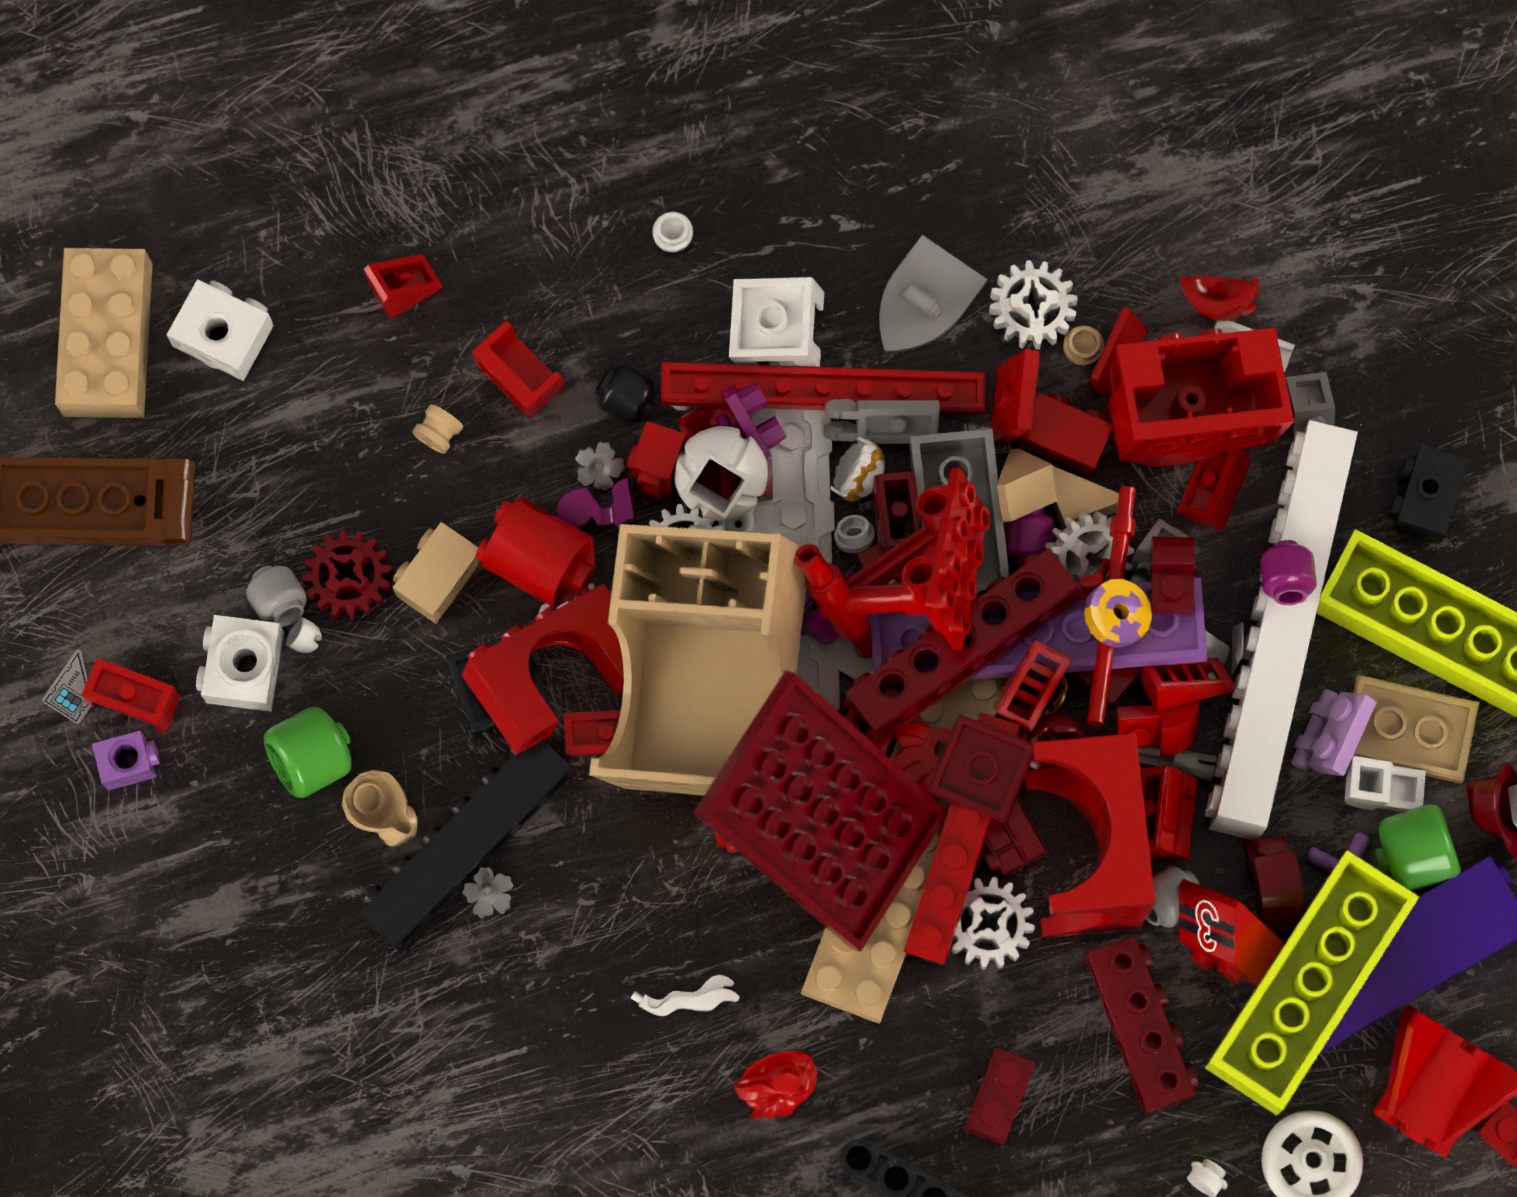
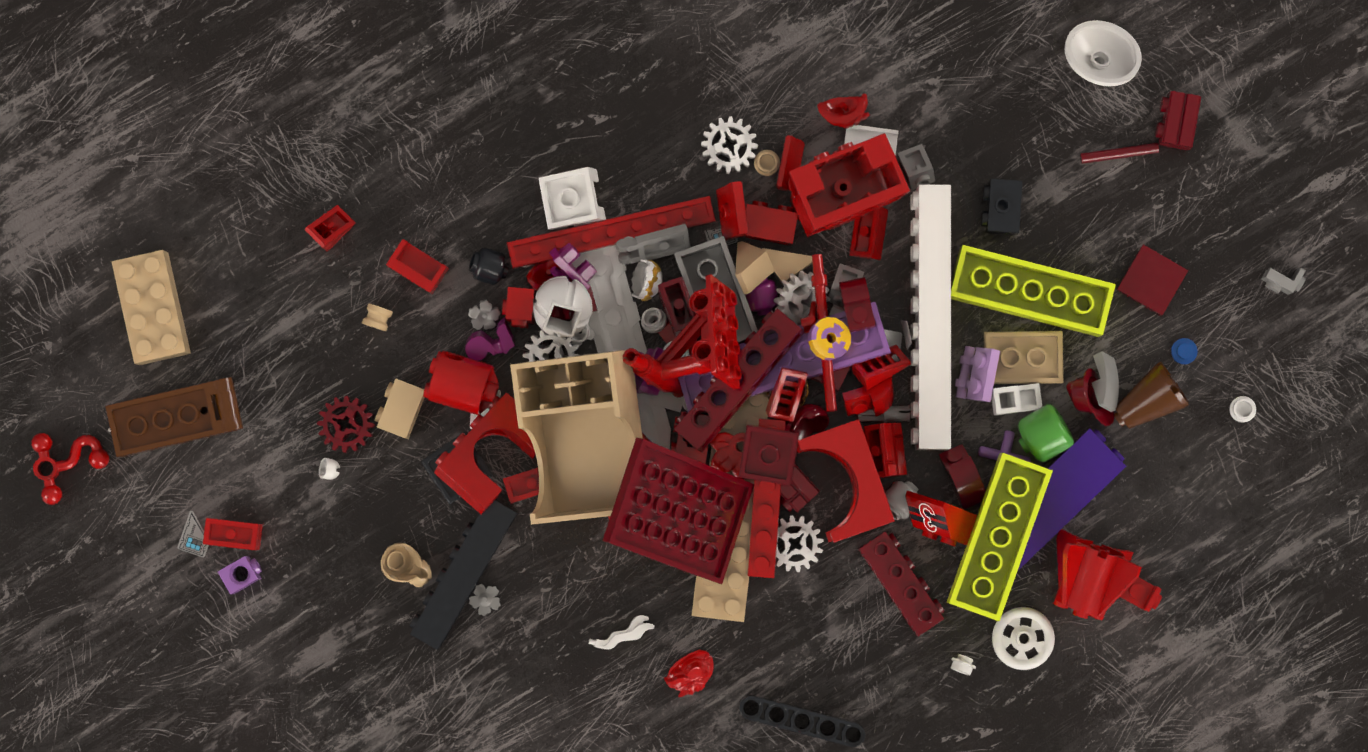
camera: 15 degrees left, 10 degrees up
white brick [167,279,274,381] -> none
white brick [196,615,284,712] -> none
light grey head [246,566,307,627] -> none
bright green head [263,706,351,799] -> none
white plate [653,212,693,252] -> none
light grey shield [879,235,988,353] -> none
dark red brick [963,1048,1035,1146] -> none
magenta head [1260,540,1317,605] -> none

